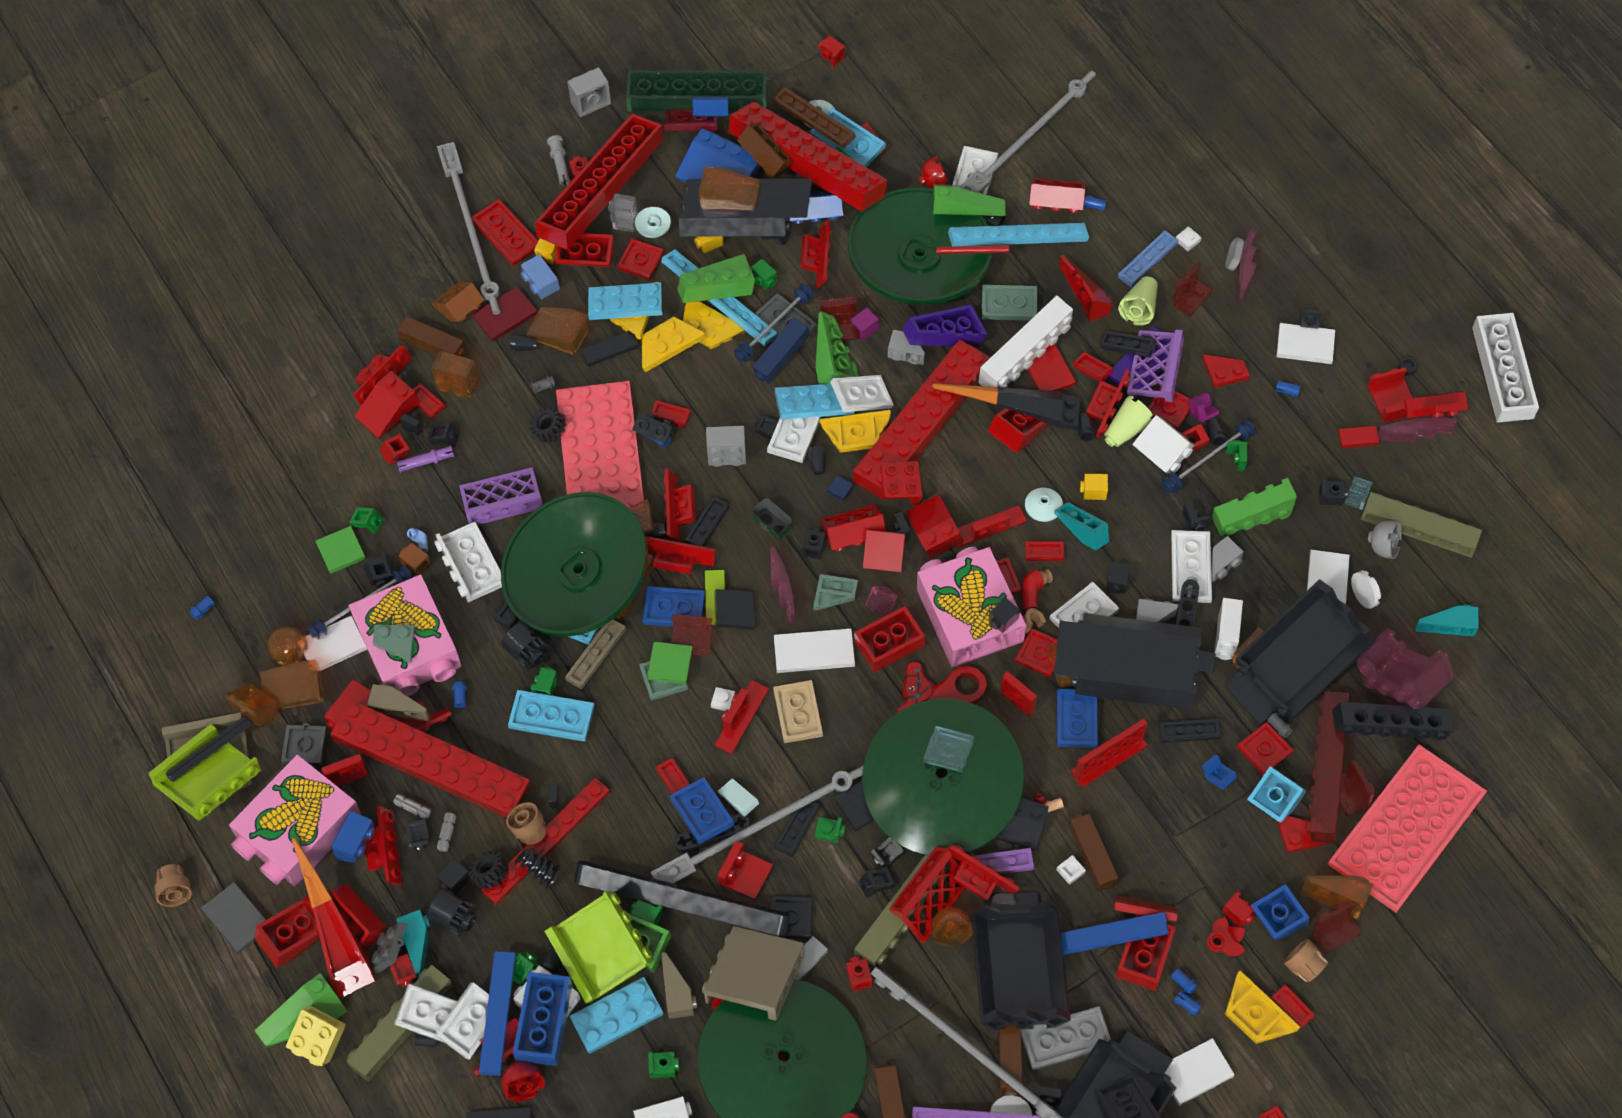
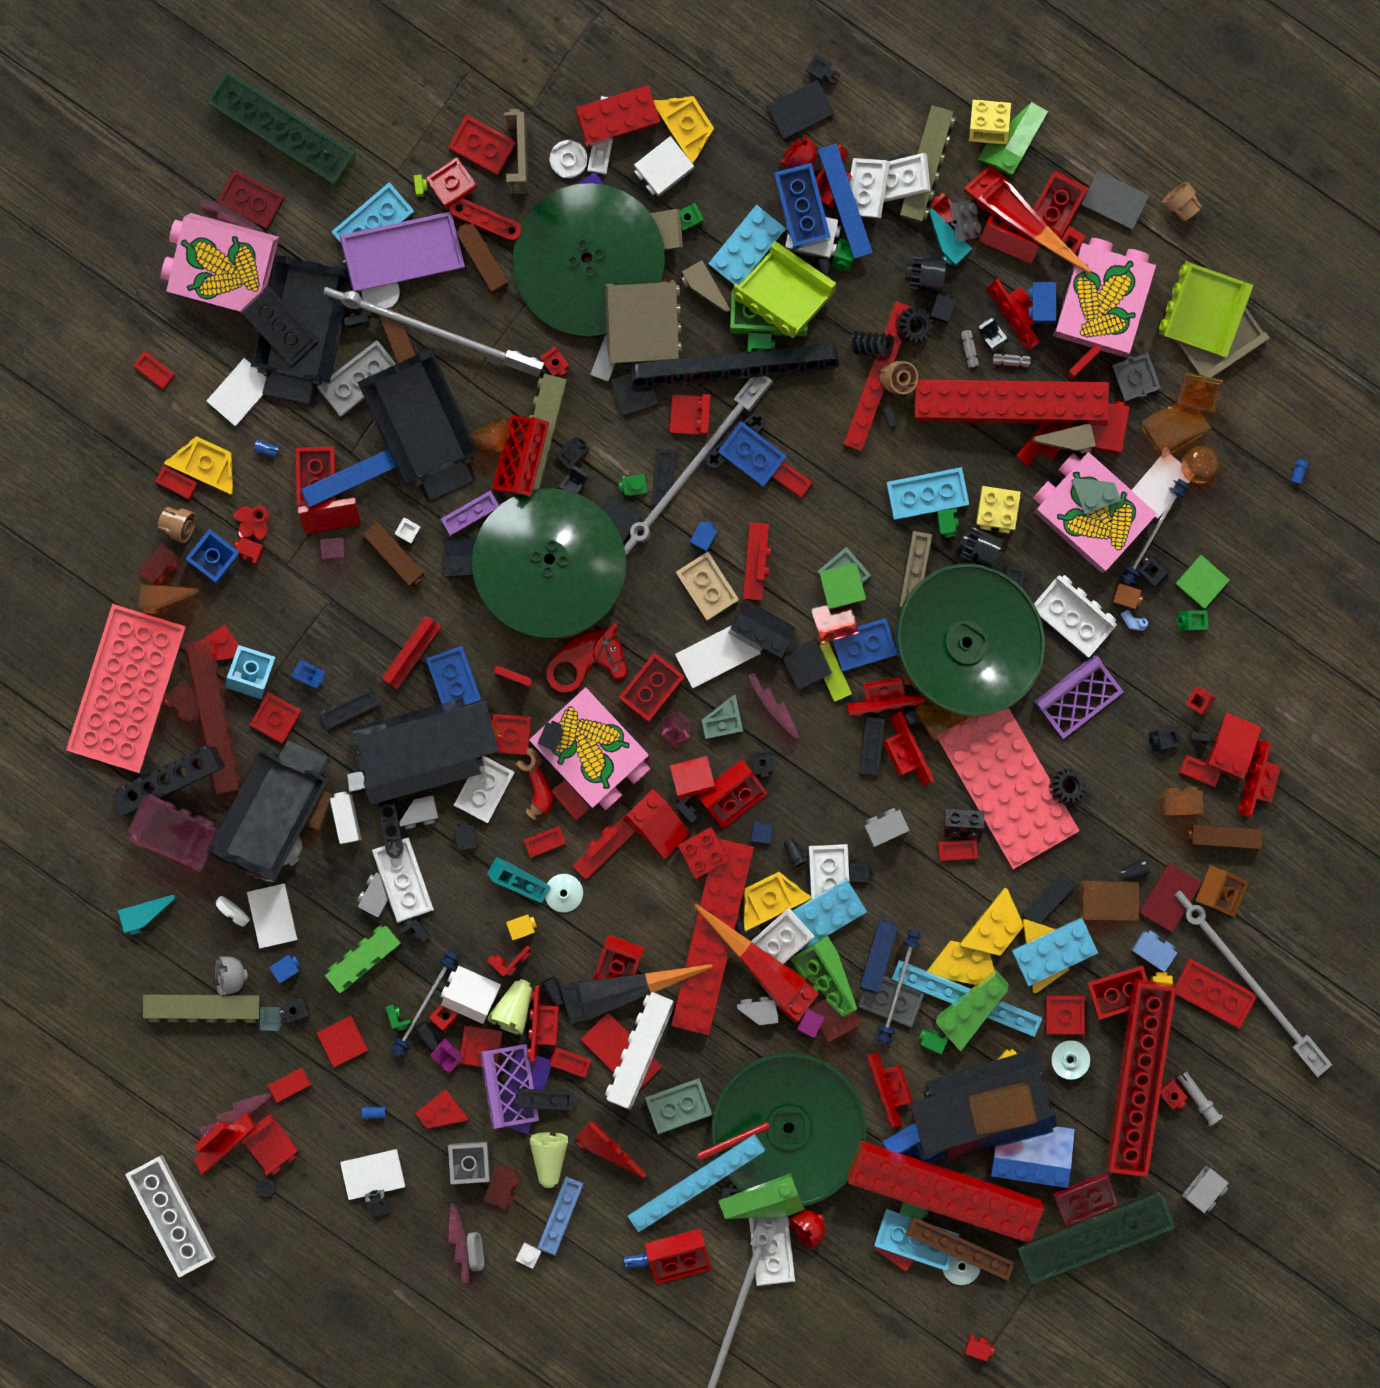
camera: 155 degrees right, 25 degrees up
black axle [166,716,252,782] -> none
medium lavender pin [397,445,454,473] -> none
blue pin [452,682,467,708] -> none
dark grey pin [531,376,555,394] -> none
clear brick [608,194,638,232] -> none
blue tile [693,97,729,116] -> none
white plate [711,687,735,711] -> none
light aqua tile [718,779,759,816] -> none
reddish brown brick [737,123,793,178] -> none
dark grey piece [753,499,792,543] -> none
dark purple wedge [902,305,987,347] -> none
clear light blue tile [923,726,974,772] -> none
red bracket [946,845,1020,901] -> none
light nougat arm [1033,794,1064,812] -> none
blue pin [1171,968,1198,994] -> none
dark grey pin [1267,713,1293,738] -> none
none -> blue brick [269,955,301,984]
none -> red tile [317,1016,368,1068]
none -> clear pink panel [320,538,345,560]
none -> light grey brick [448,1142,490,1184]
none -> red bracket [487,945,531,976]
none -> dark tan tile [650,209,683,250]
none -> blue brick [690,521,718,552]
none -> red plate [694,905,819,1023]
none -> black slope [728,599,796,661]
none -> light yellow brick [976,486,1021,534]
none -> red brick [1061,226,1086,254]

